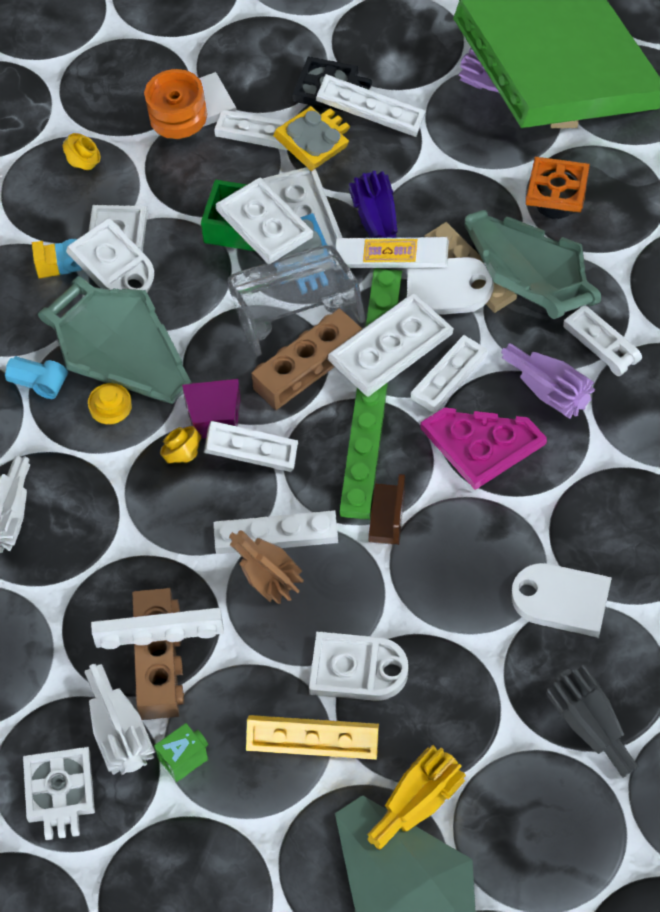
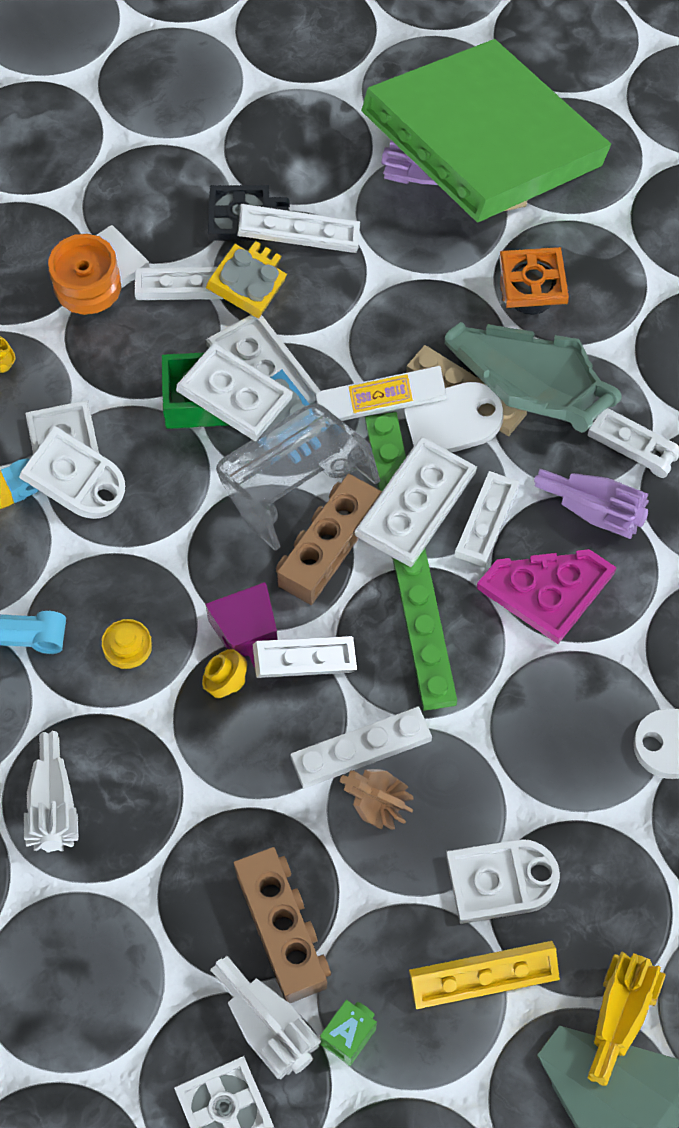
camera: 20 degrees left, 5 degrees up
sand green windscreen [38,276,192,404] -> none
white plate [91,608,224,649] -> none
dark purple piece [349,171,398,238] -> none
reddish brown panel [369,474,405,545] -> none

